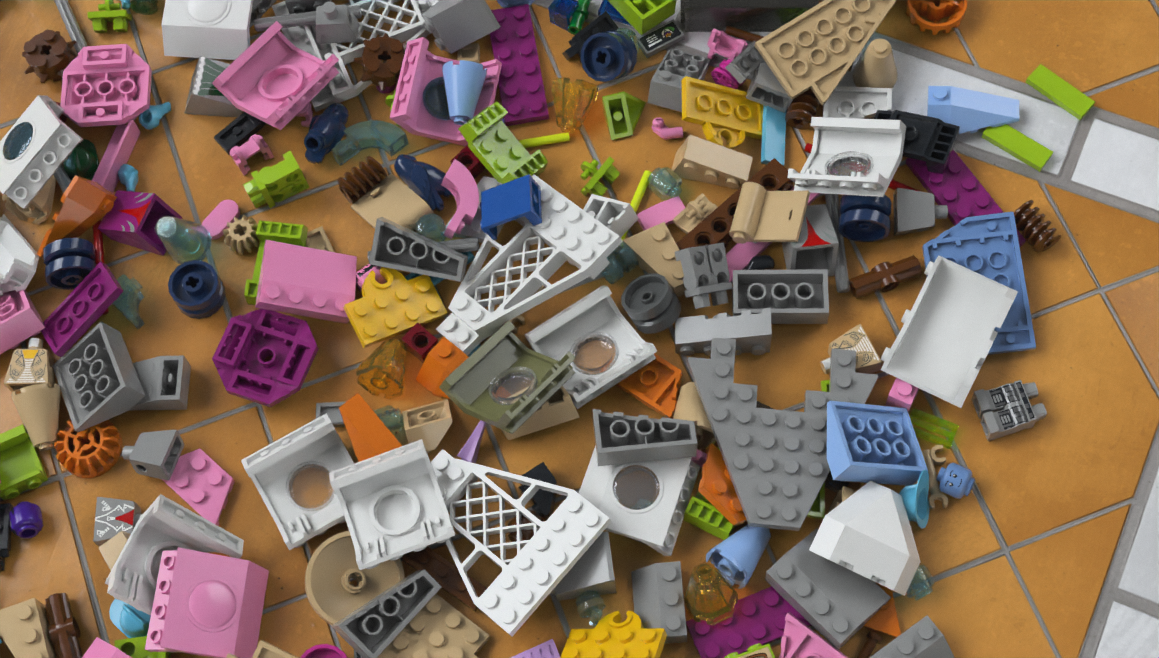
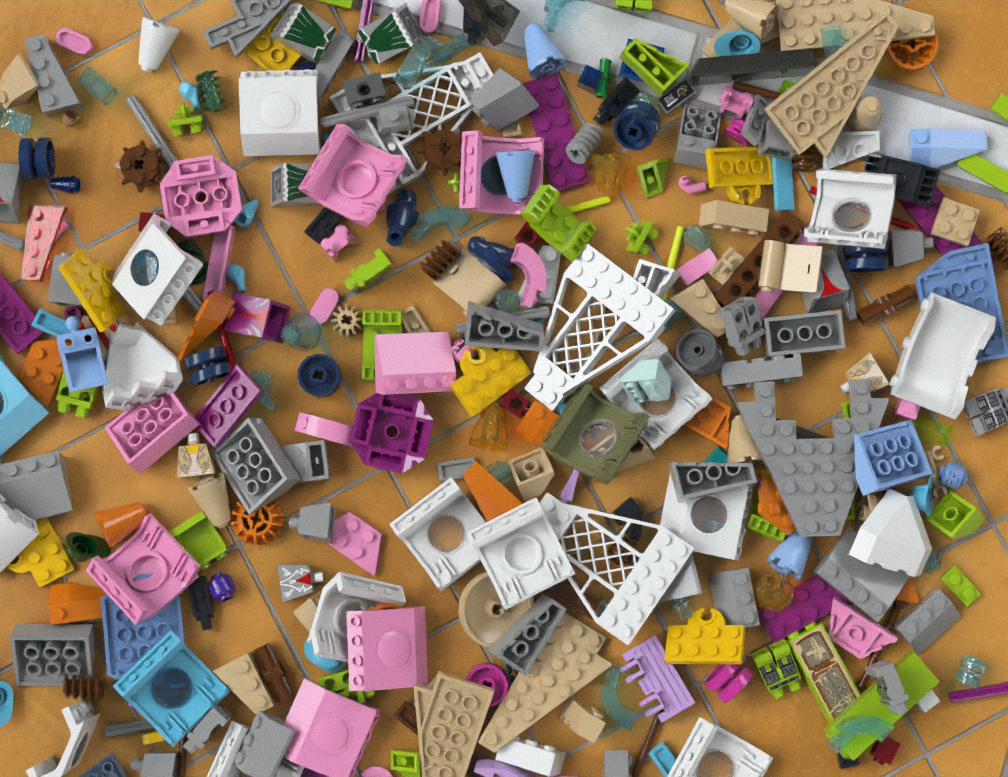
camera: 15 degrees left, 20 degrees up
blue panel [480,174,542,240] -> none
black arm [745,255,775,270] -> none
none -> bright pink arch [294,412,353,447]
none -> light grey piece [566,123,605,164]
none -> light aqua slope [619,359,672,403]
none -> lime slope [925,490,985,539]
none -> tan plate [930,198,980,247]
none -> lime plate [939,565,981,607]

